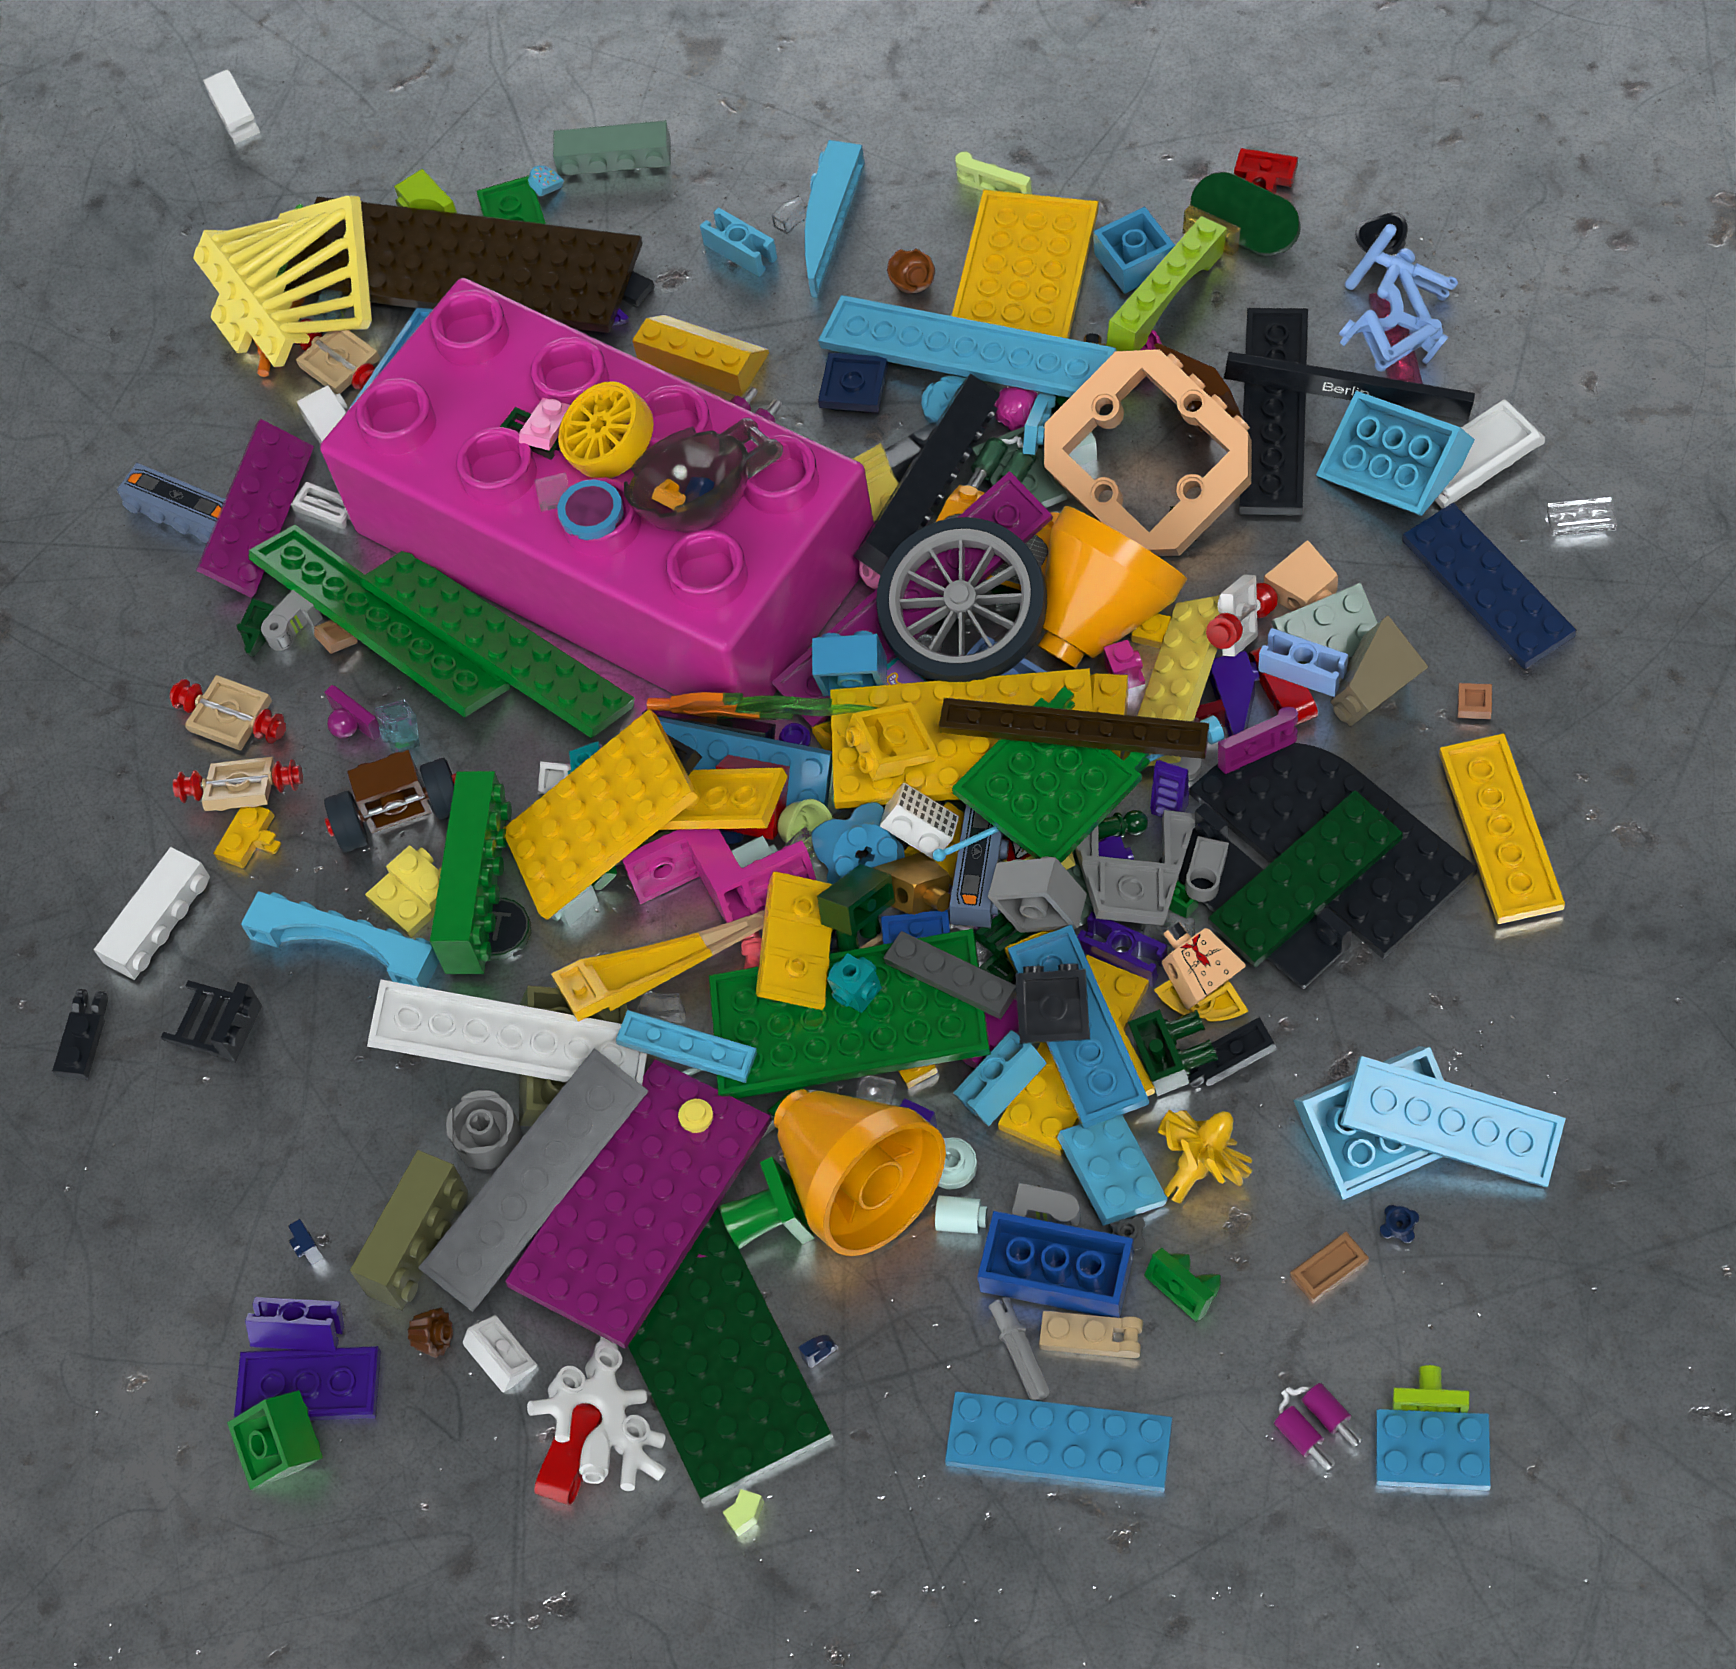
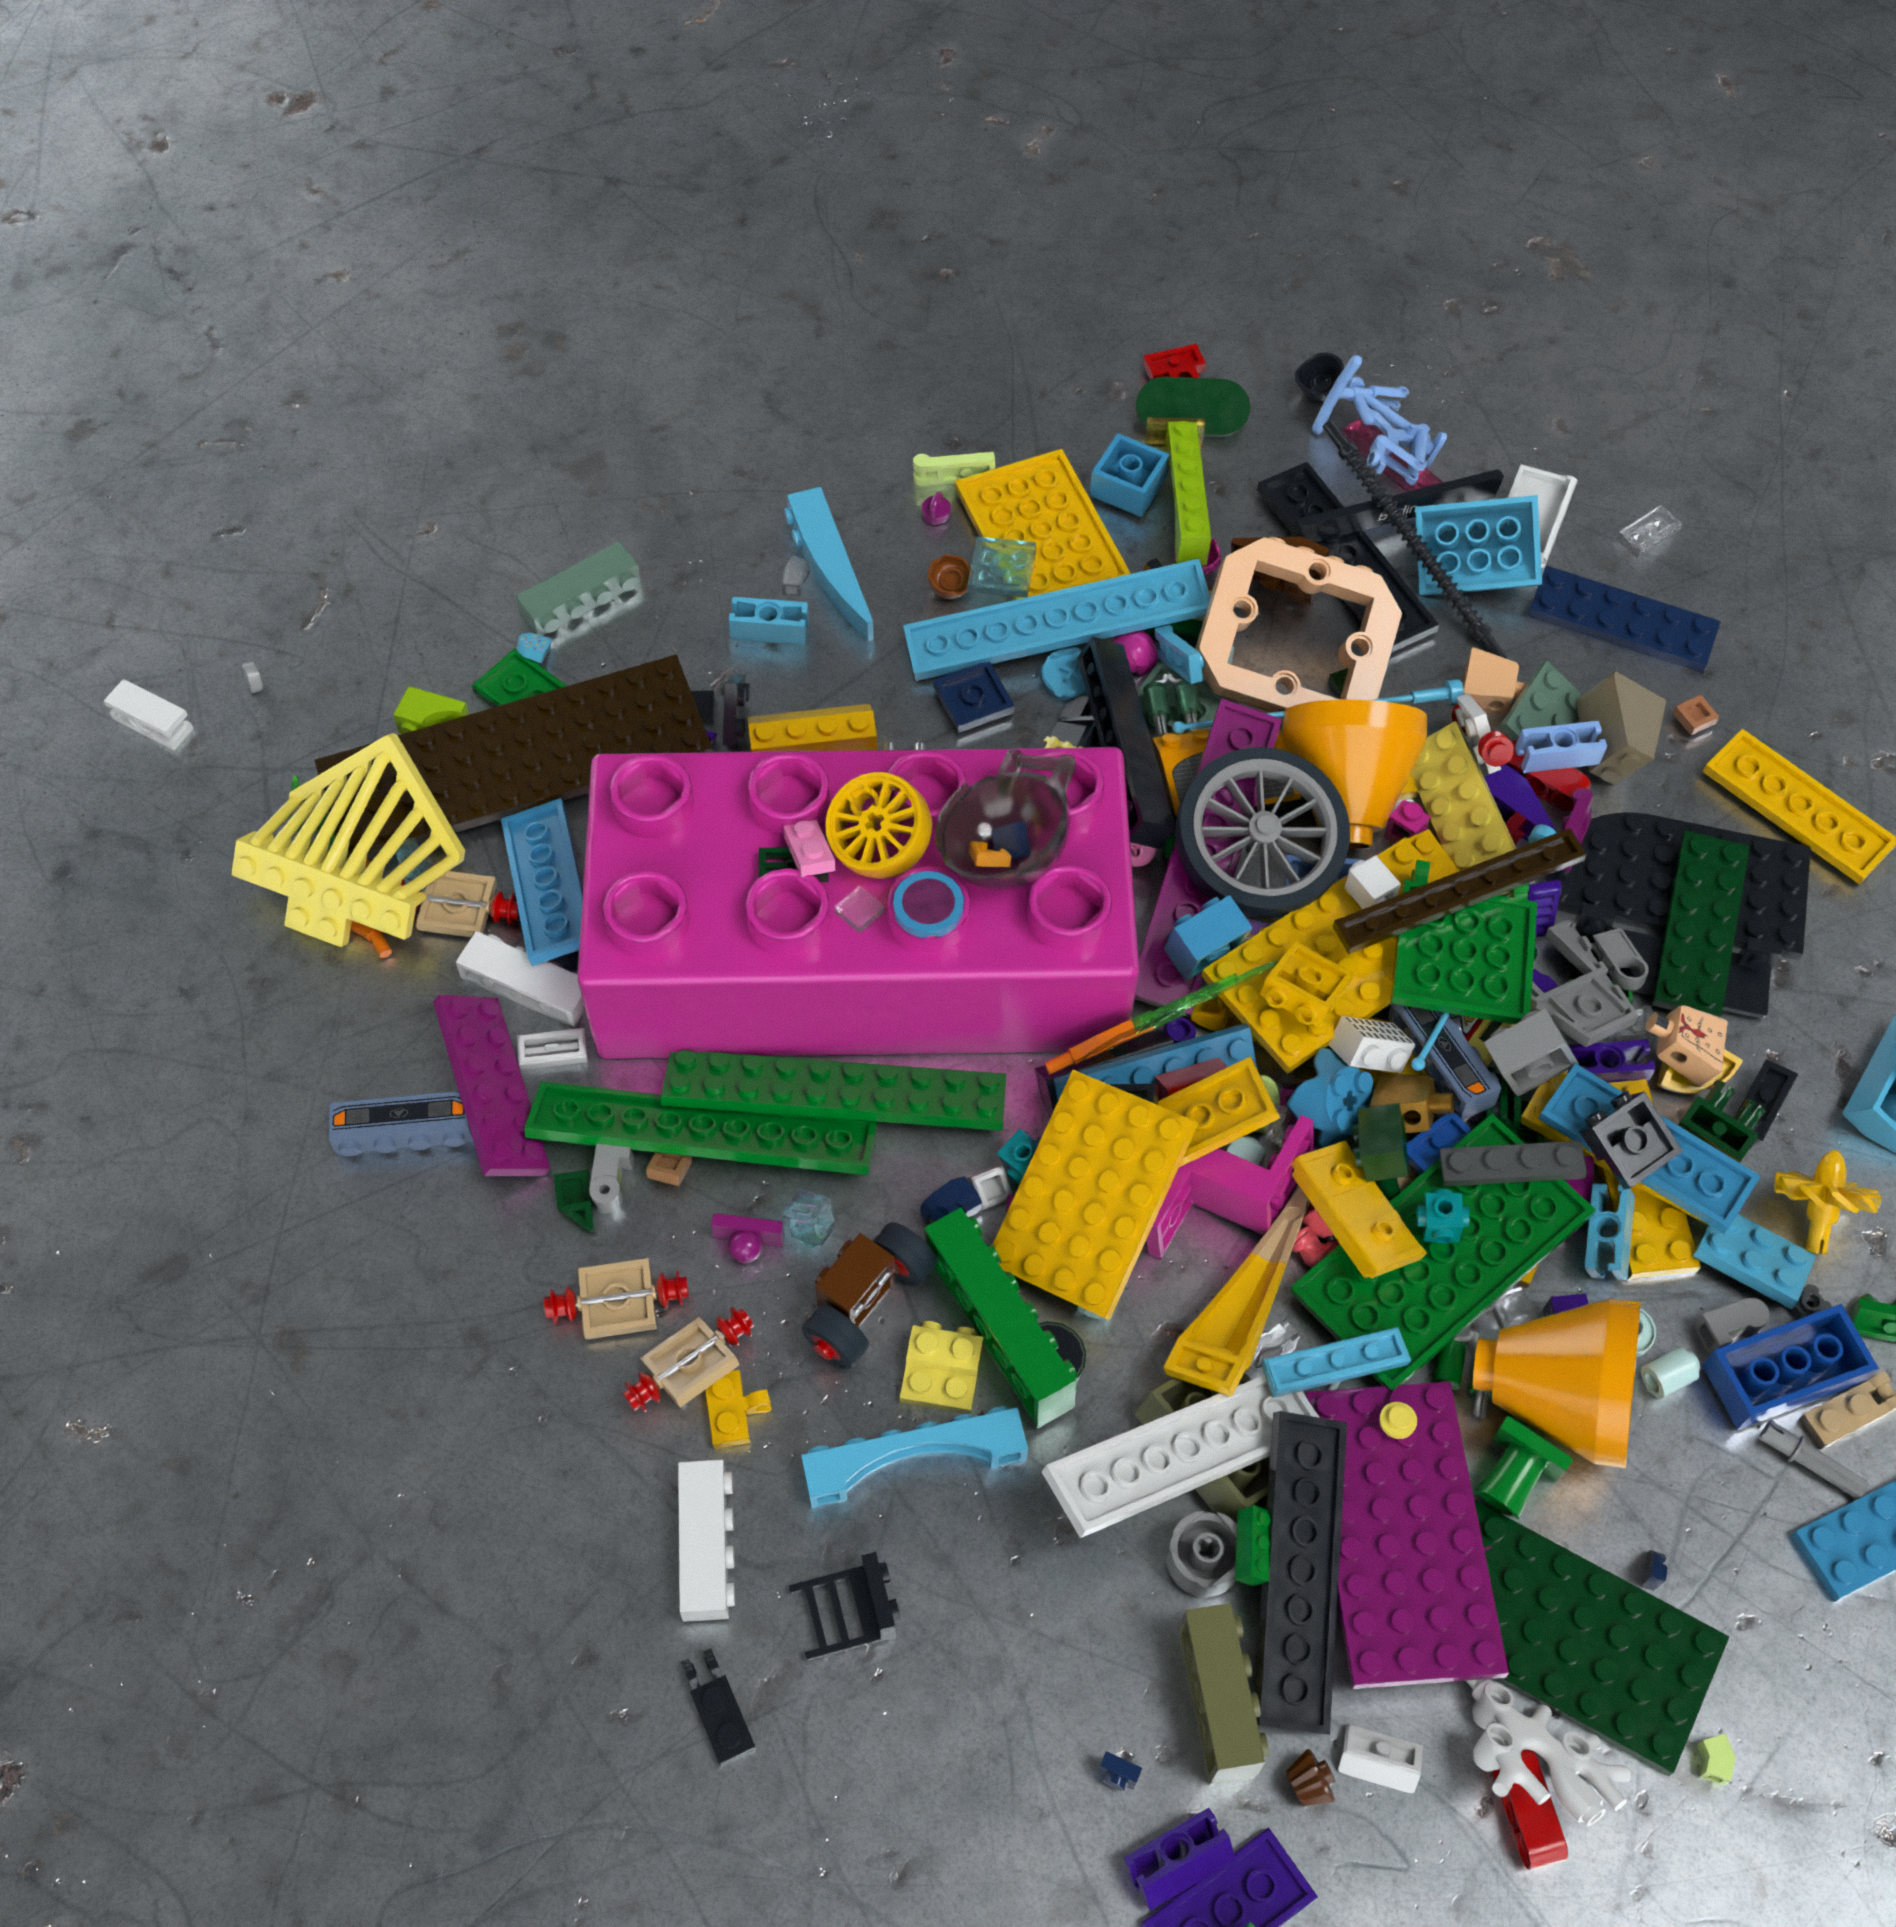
camera: 45 degrees left, 0 degrees up
none -> light grey tile [241,661,263,694]
none -> black plate [723,674,750,746]
none -> dark blue rock [920,1177,982,1224]
none -> magenta tile [922,491,951,525]
none -> clear light blue plate [968,537,1036,597]
none -> medium azure piece [1173,679,1464,734]
none -> green piece [1235,1505,1271,1586]
none -> black hose [1322,420,1508,659]
none -> white brick [1344,855,1401,909]

